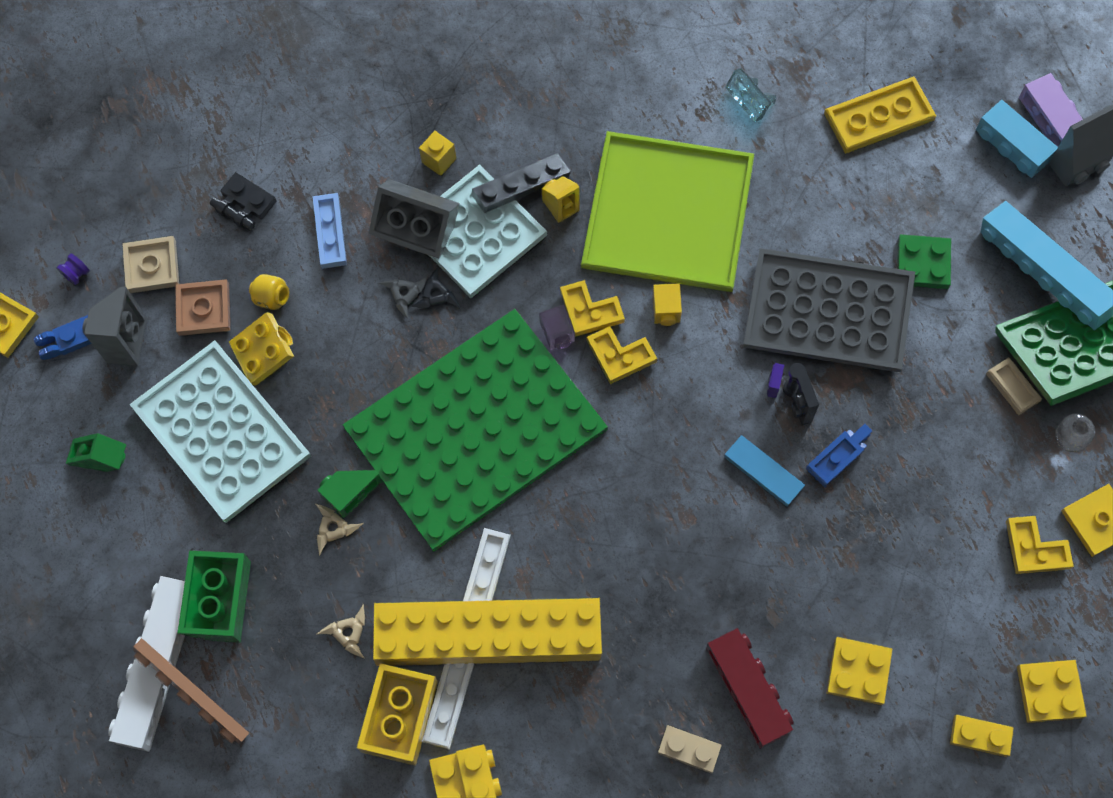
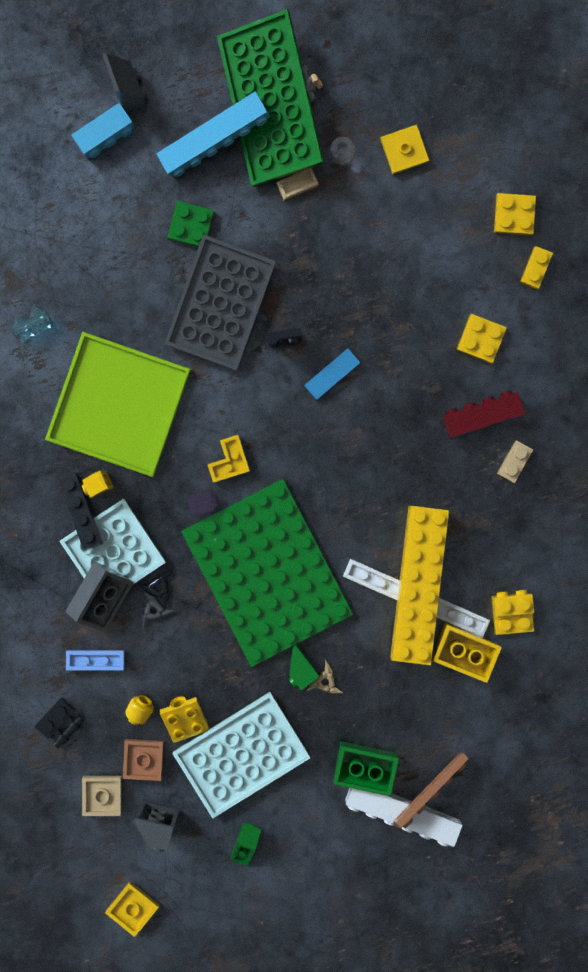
camera: 80 degrees left, 20 degrees up
blue hinge [33,315,92,360] -> none
dark purple wheel [56,253,90,286] -> none
tan piece [316,605,365,658] -> none
yellow brick [419,131,457,176] -> none
yellow plate [560,280,625,337] -> none
yellow brick [653,284,682,326] -> none
dark purple tile [766,363,784,398] -> none
blue hinge [806,424,873,488] -> none
yellow tile [824,76,936,154] -> none
yellow plate [1006,516,1074,574] -> none
lavender brick [1019,73,1083,147] -> none

